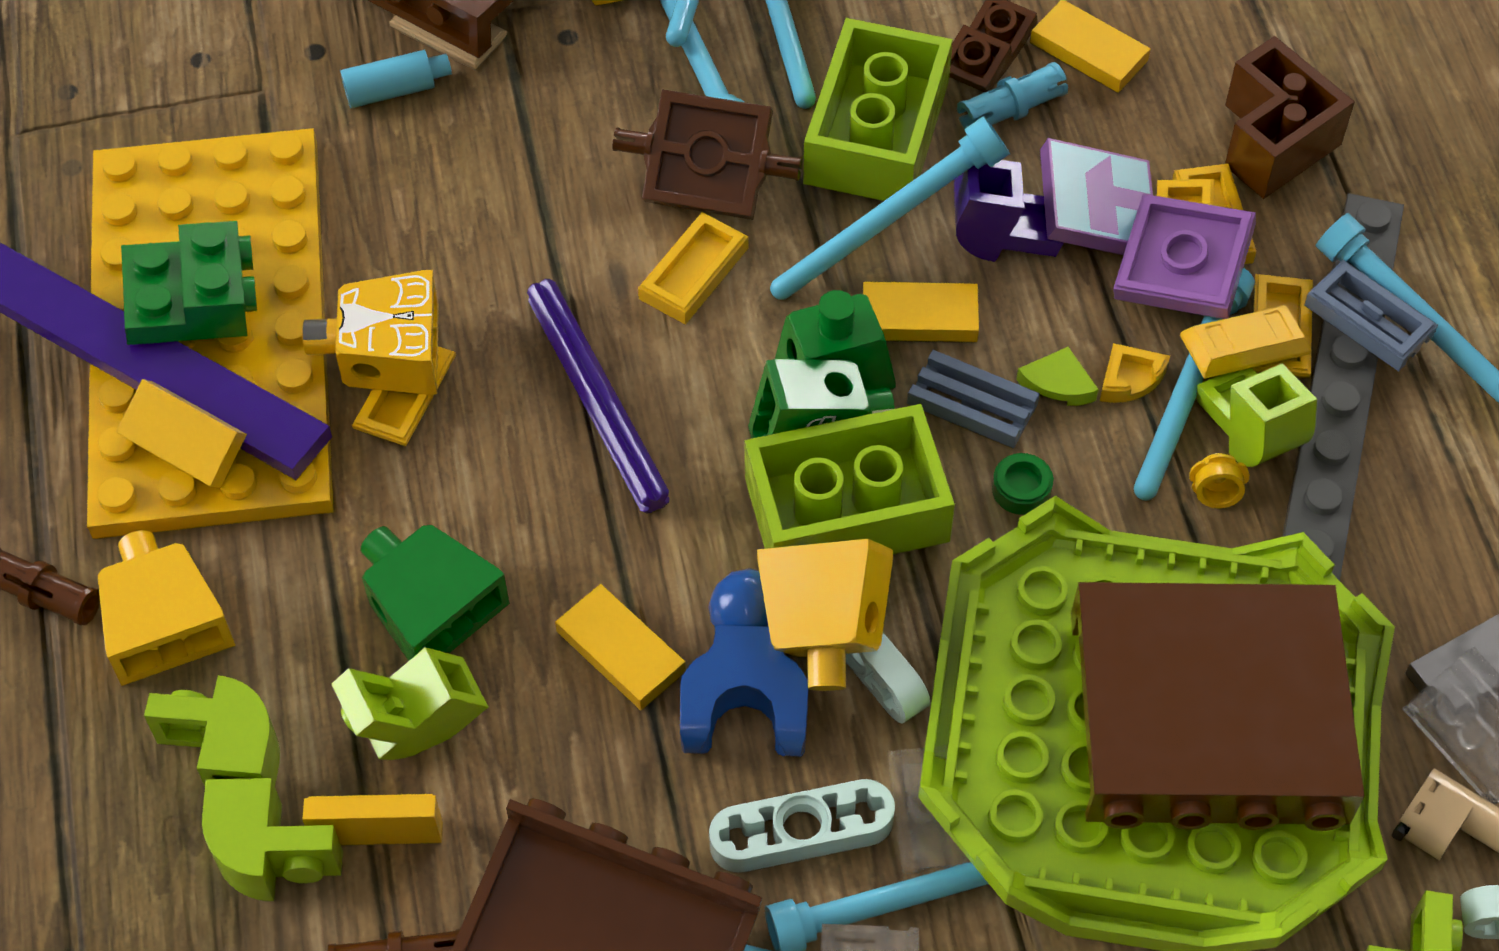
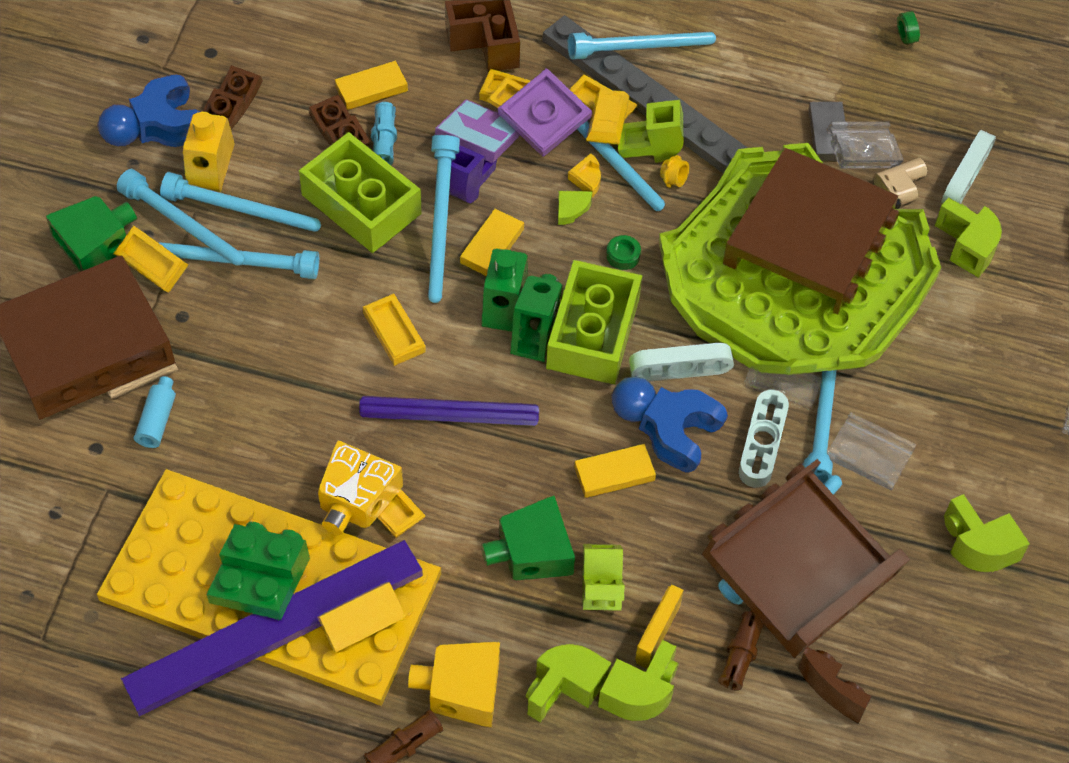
camera: 65 degrees left, 0 degrees up
reddish brown plate [612,89,803,220] -> none
yellow torso [757,539,893,691] -> none
sand blue tile [907,350,1040,448] -> none
sand blue tile [1304,260,1438,372] -> none

